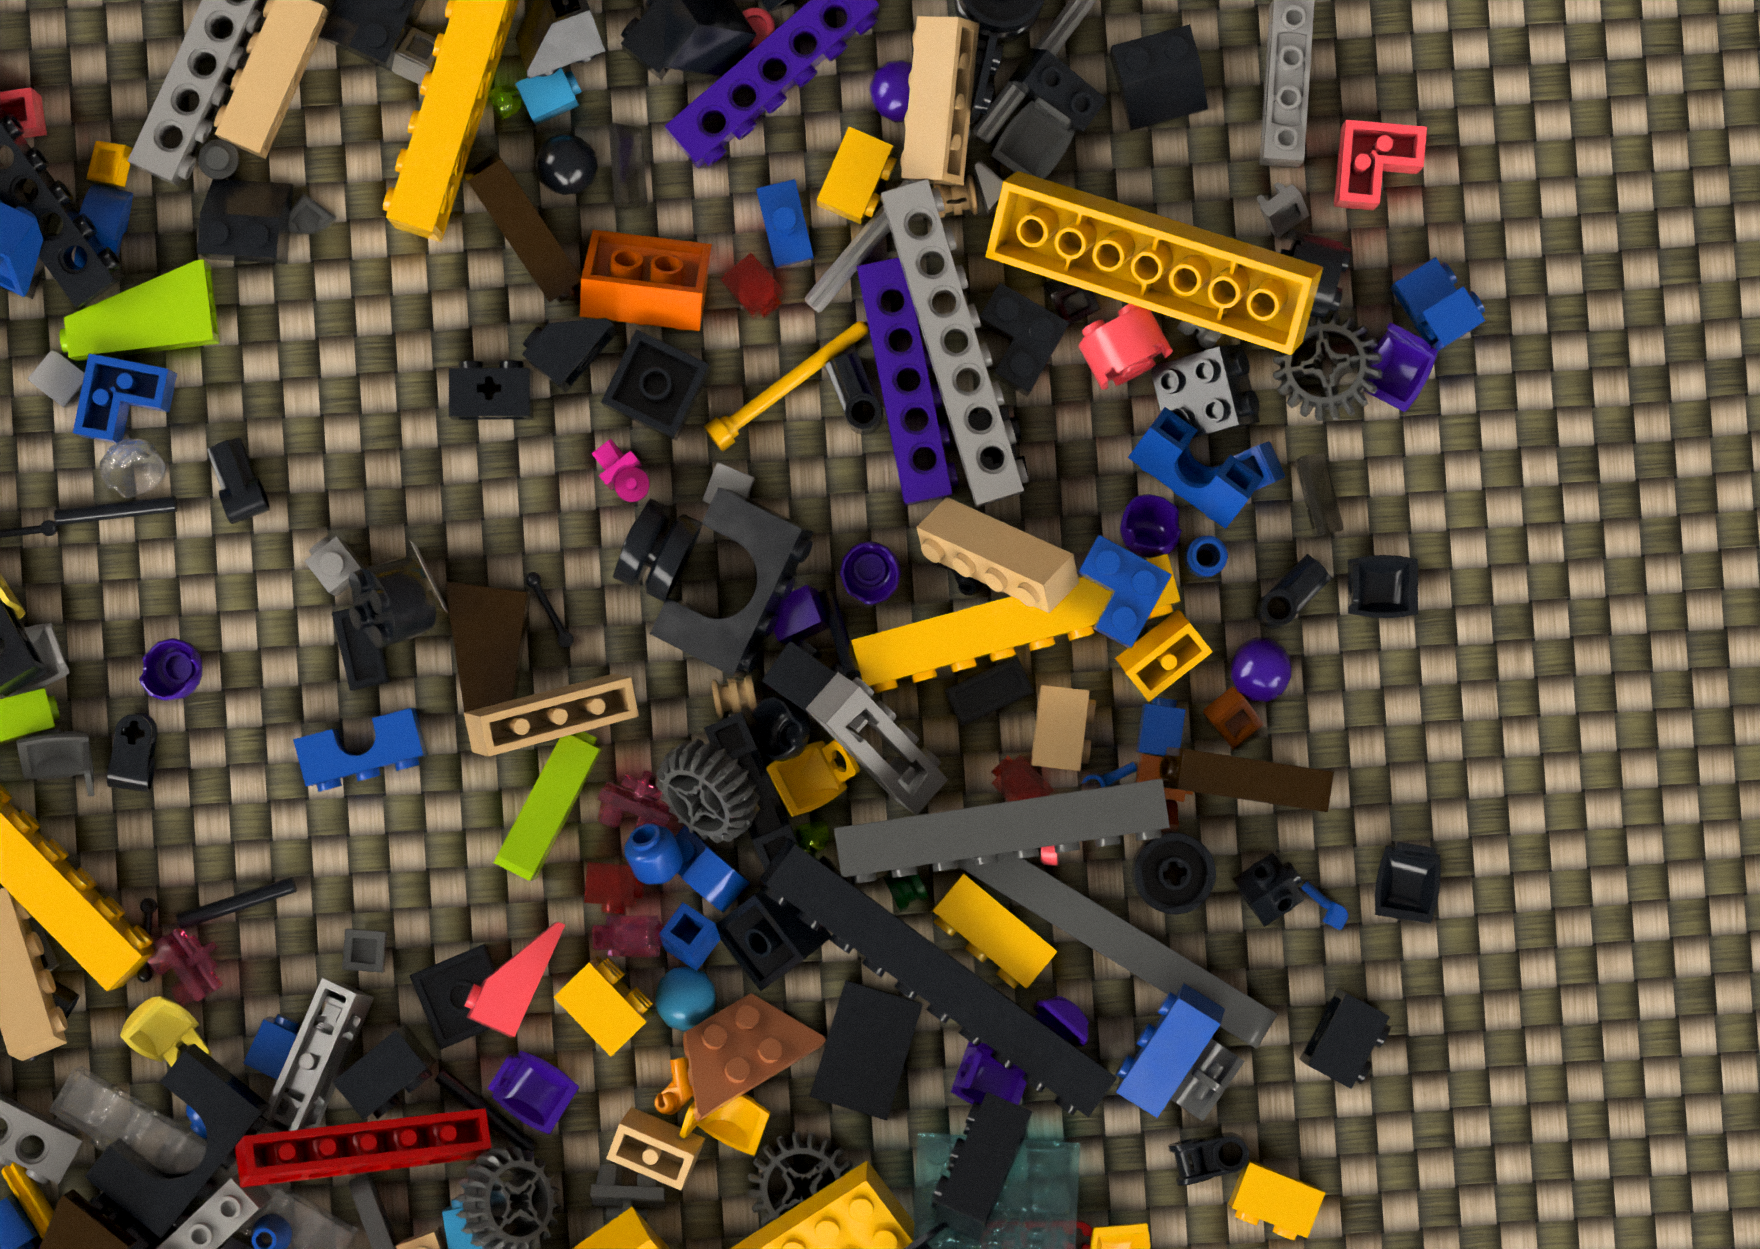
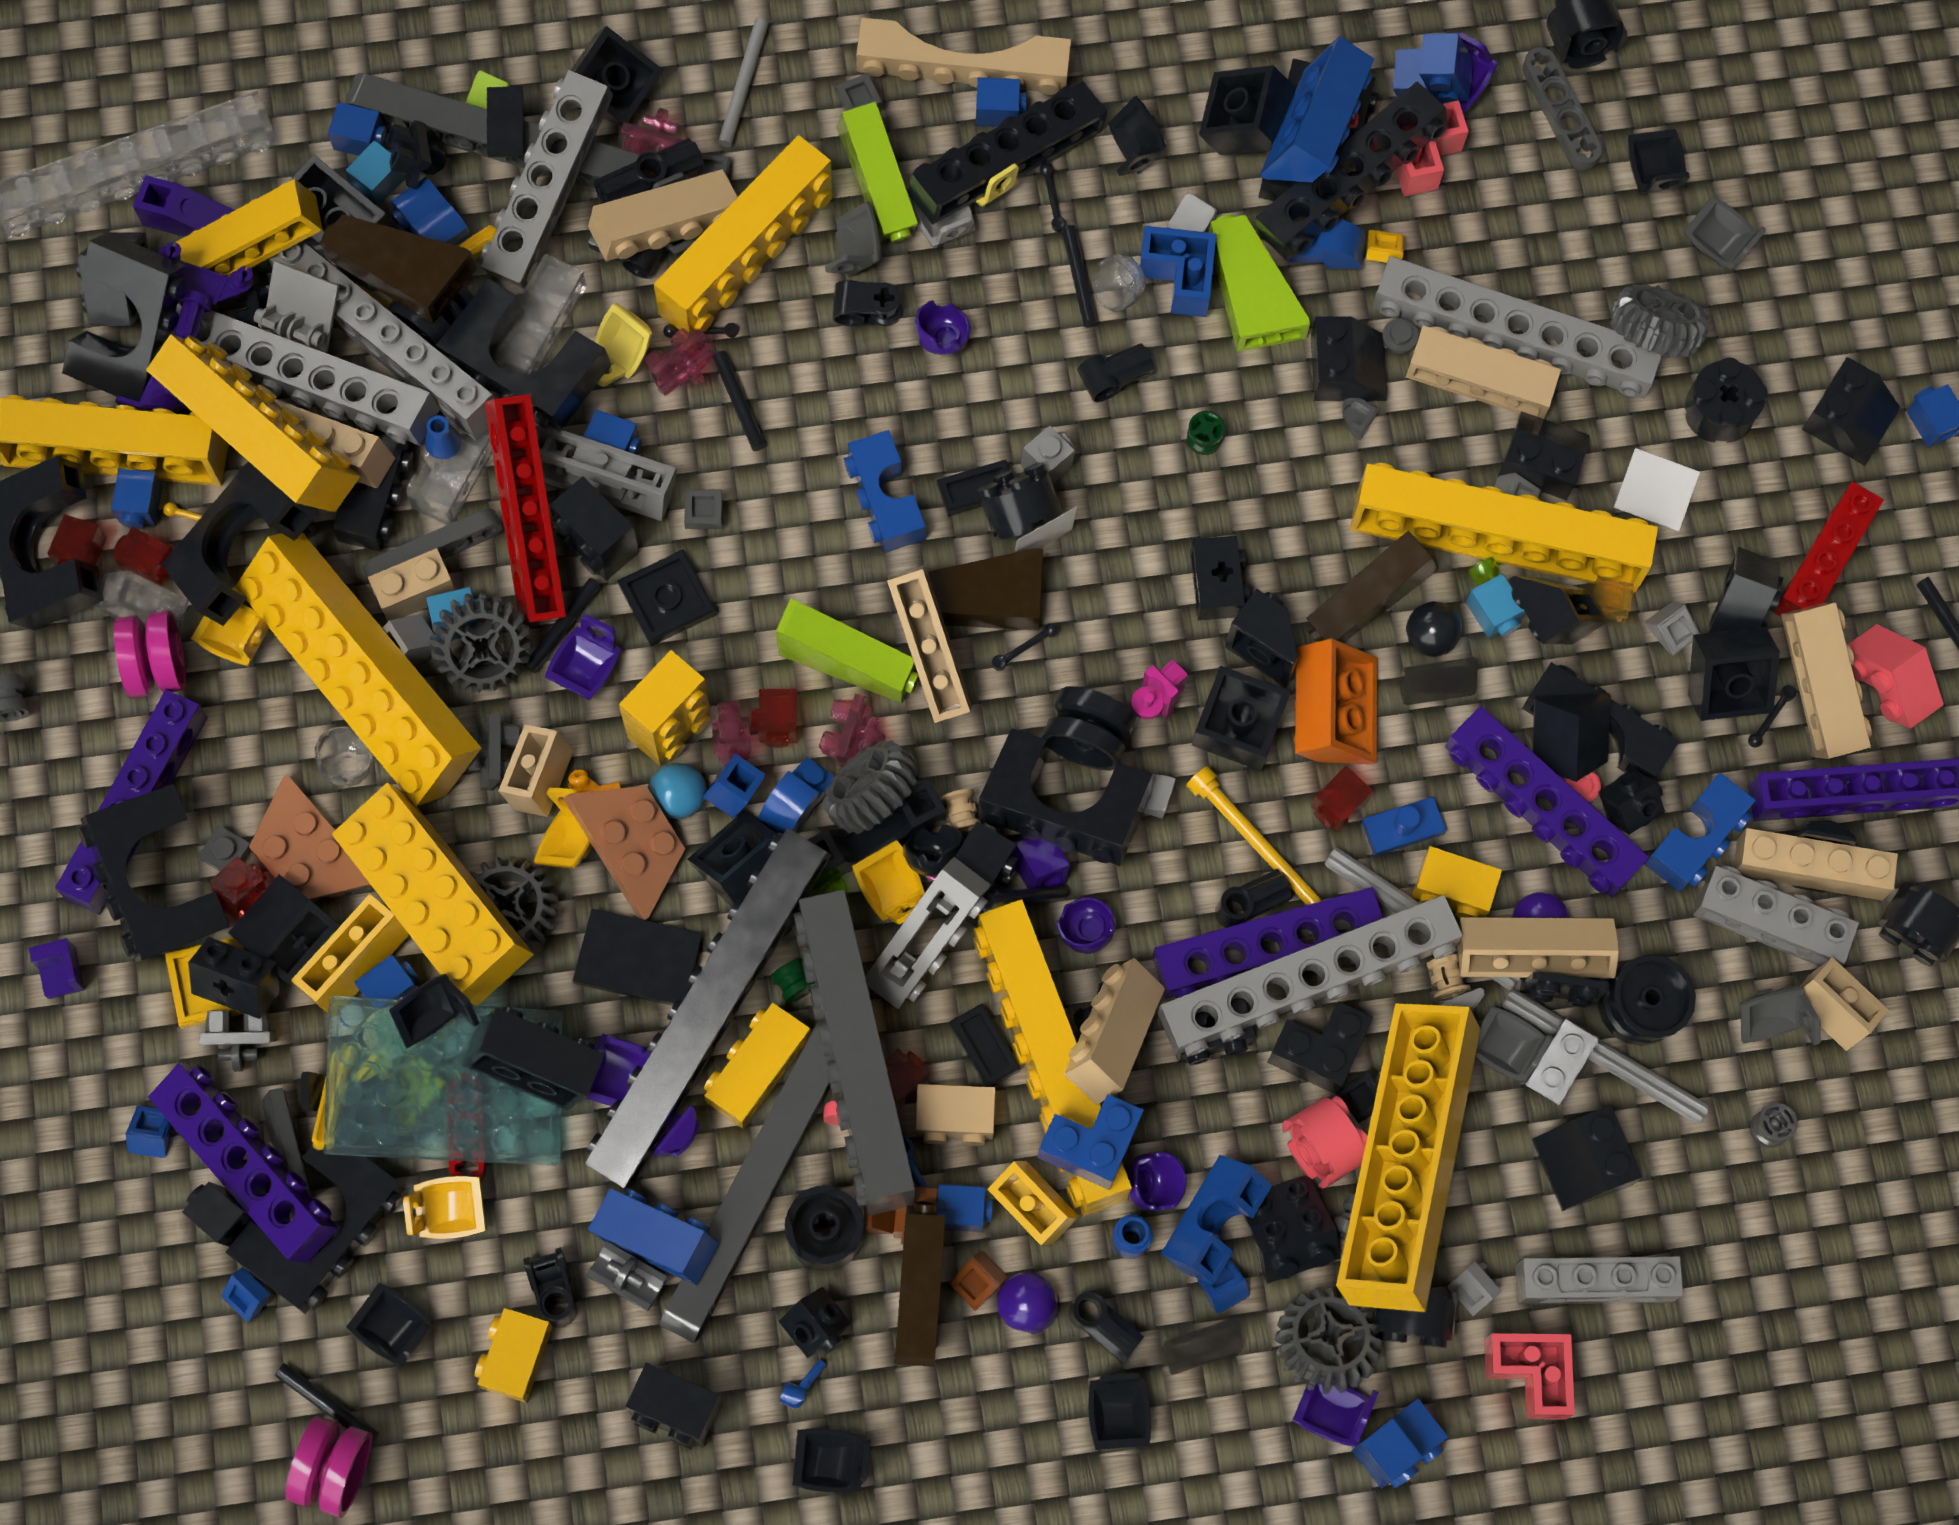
camera: 80 degrees right, 15 degrees down
coral slope [464,922,565,1037] -> none
blue head [624,824,683,885] -> none
none -> dark green wheel [1186,410,1225,455]

